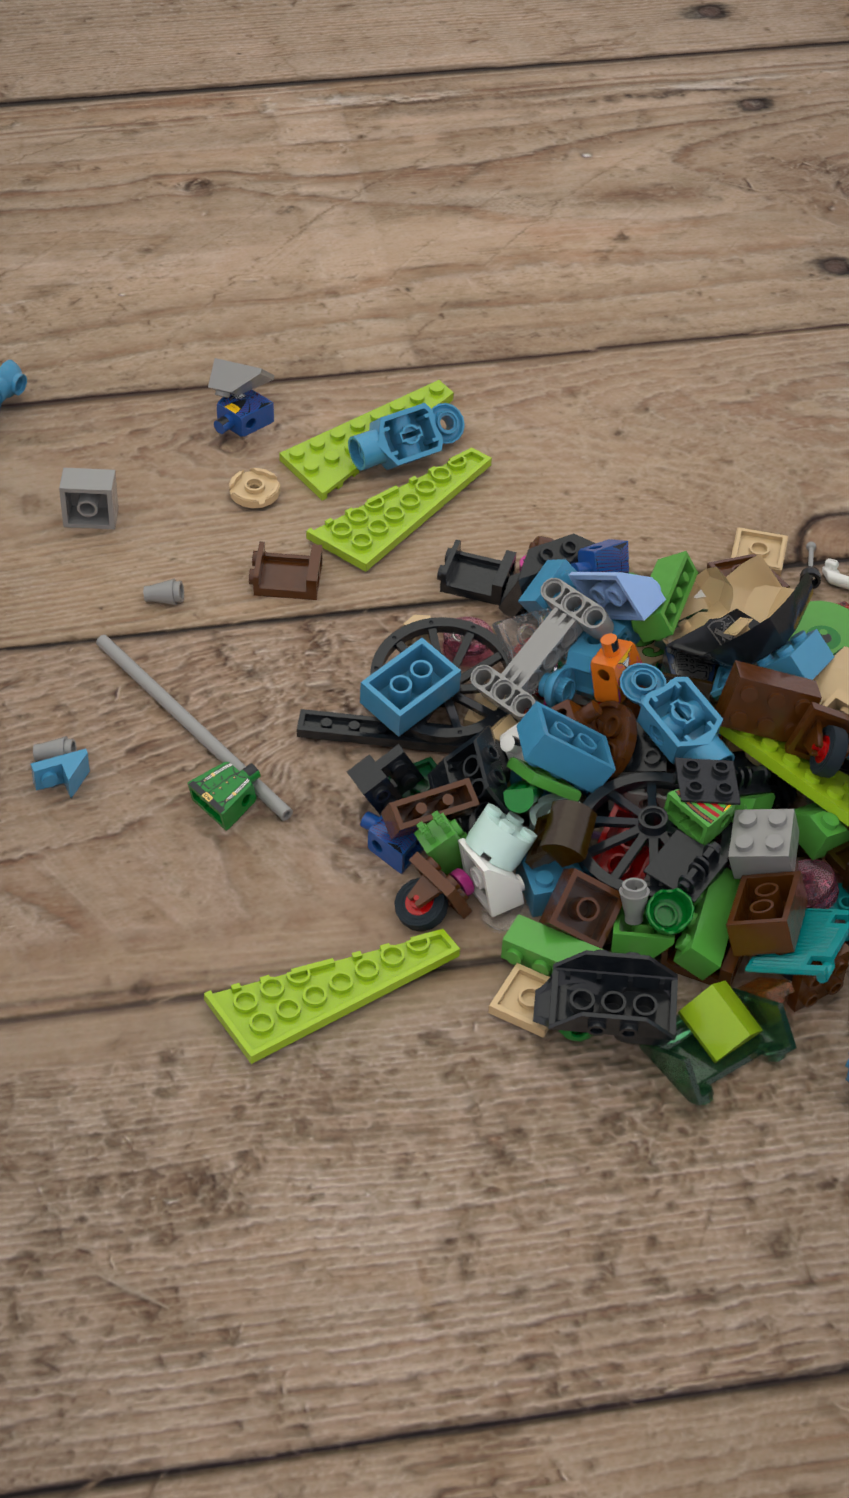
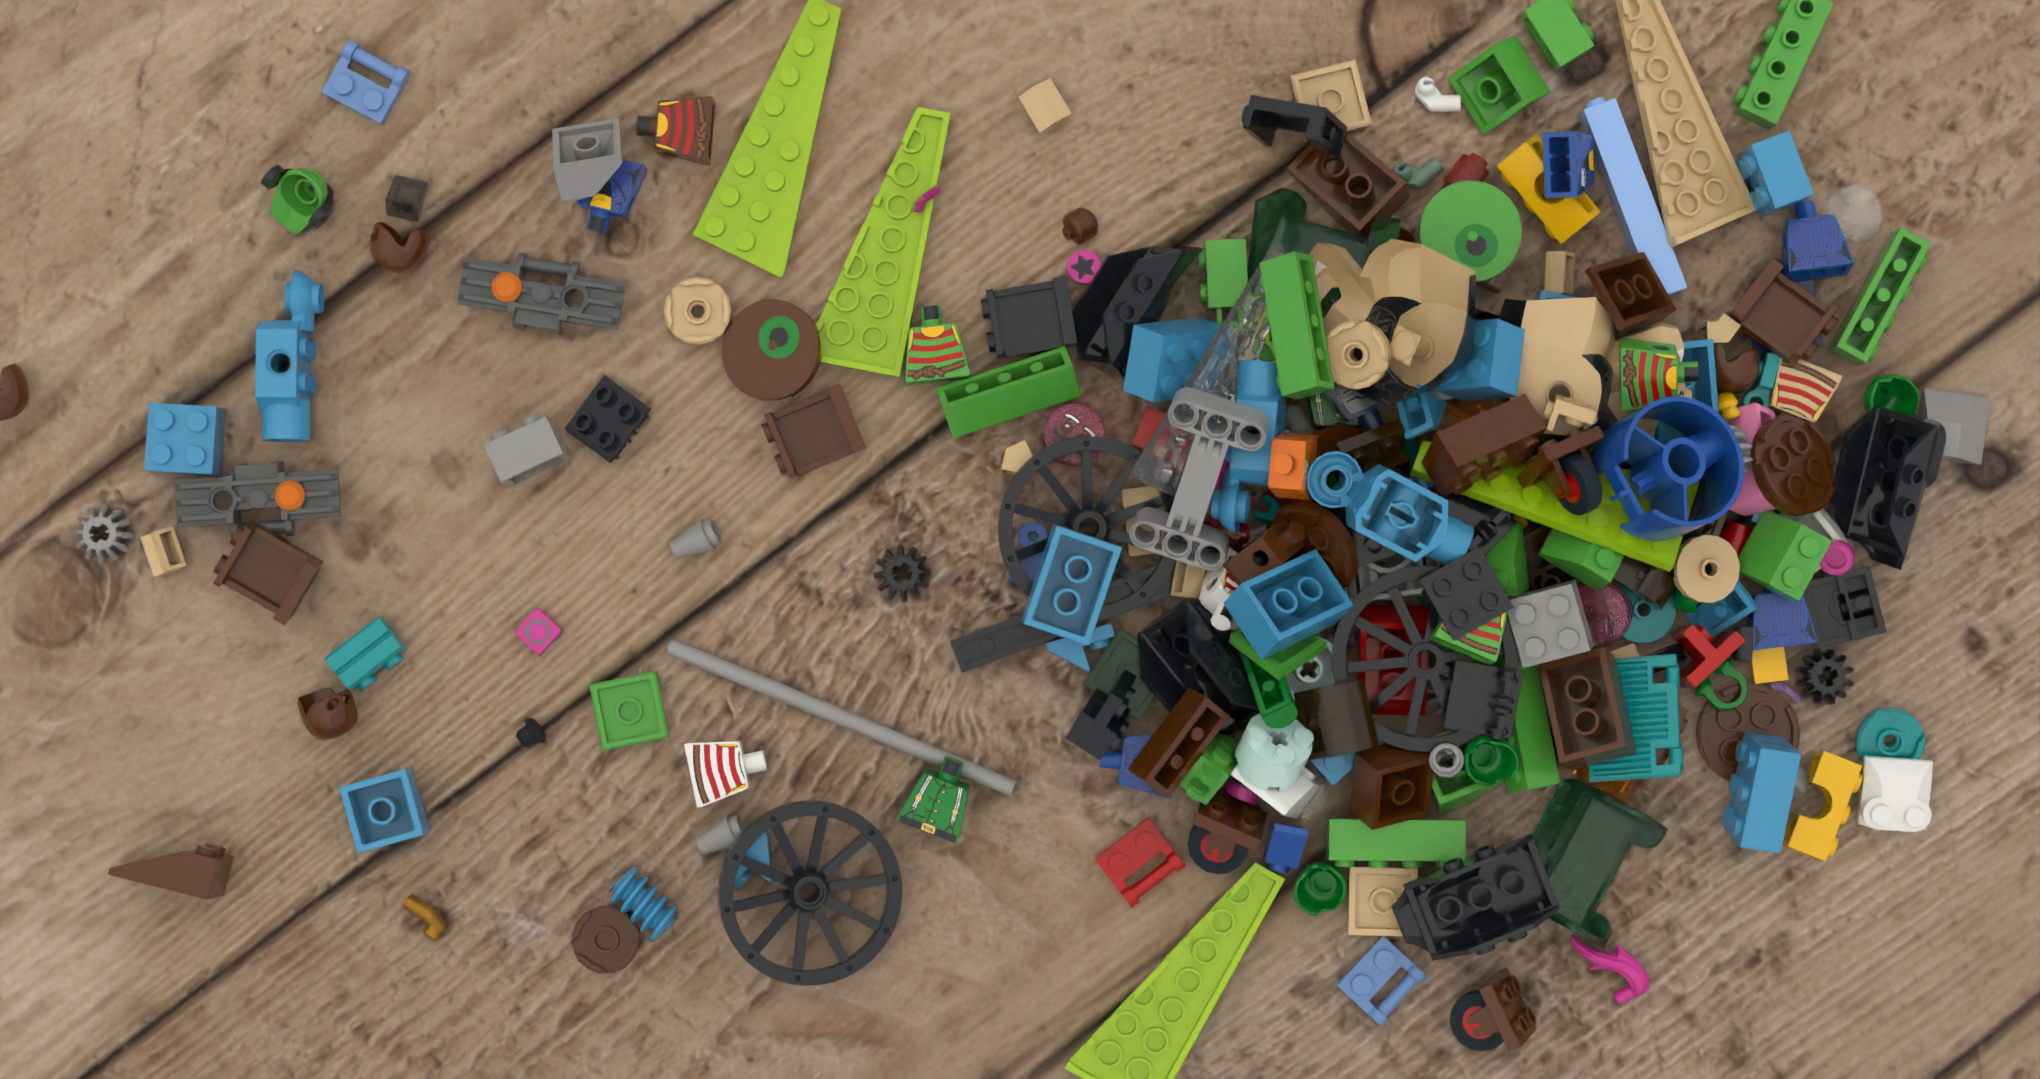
camera: 25 degrees left, 40 degrees up
dark azure brick [348,403,465,471] -> none
light blue slope [568,572,666,621] -> none
blue torso [571,539,629,574] -> none
lime slope [678,980,763,1063] -> none
hinge [800,542,821,589] -> none
none -> bright green cap [261,165,334,234]
none -> medium blue plate [322,40,410,126]
none -> reddish brown helmet [370,222,430,273]
none -> clear smoke slope [385,175,428,222]
none -> dark grey piece [457,252,626,335]
none -> dark pink tile [514,608,563,656]
none -> black hinge [564,375,651,463]
none -> bright green tile [589,671,670,751]
none -> torso [636,96,716,165]
none -> white torso [684,741,767,808]
none -> black wheel [718,800,902,986]
none -> reddish brown tile [722,299,822,401]
none -> black gear [874,545,932,602]
none -> torso [905,305,970,386]
none -> dark pink leg [913,186,941,213]
none -> bright green brick [936,346,1081,438]
none -> tan piece [1018,78,1072,133]
none -> dark azure slope [1046,623,1115,673]
none -> red plate [1095,818,1185,908]
none -> black panel [1242,95,1348,159]
none -> blue slope [1262,821,1309,873]
none -> green hair [1294,862,1347,916]
none -> tan plate [1326,320,1392,390]
none -> medium blue plate [1336,936,1427,1027]
none -> reddish brown plate [1450,967,1537,1052]
none -> dark pink piece [1571,934,1650,1004]

